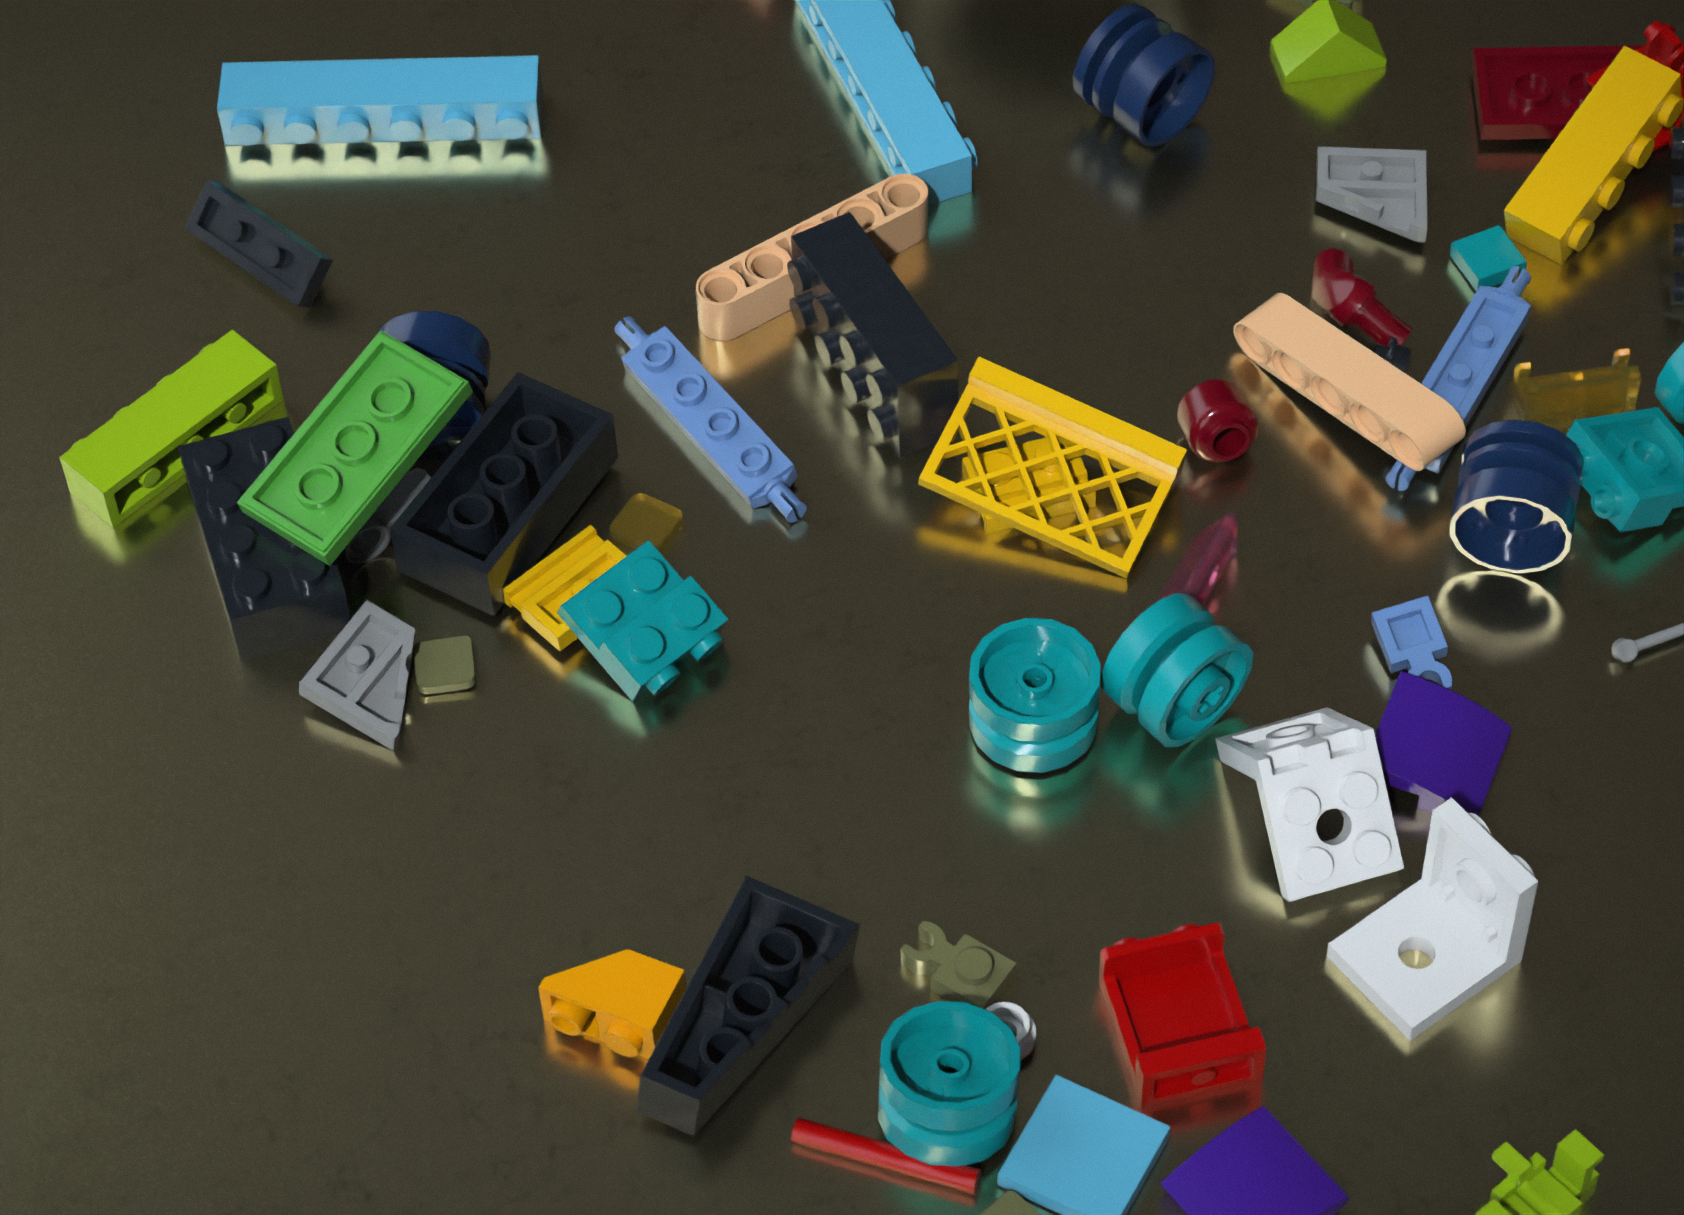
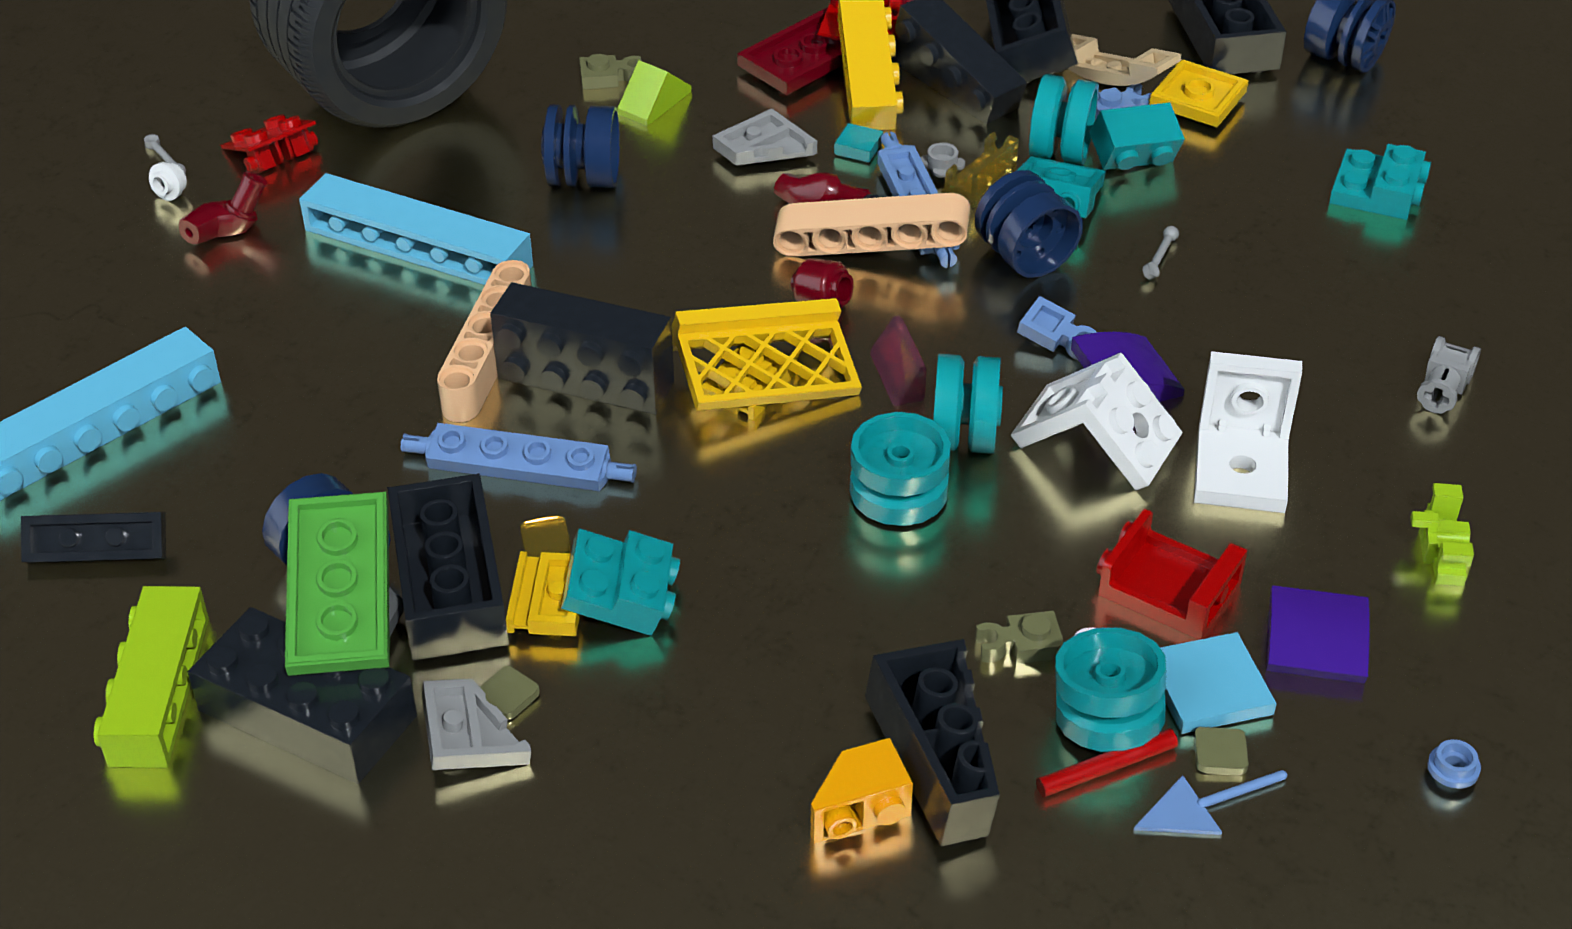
camera: 45 degrees left, 10 degrees down
none -> light grey plate [920,143,965,178]

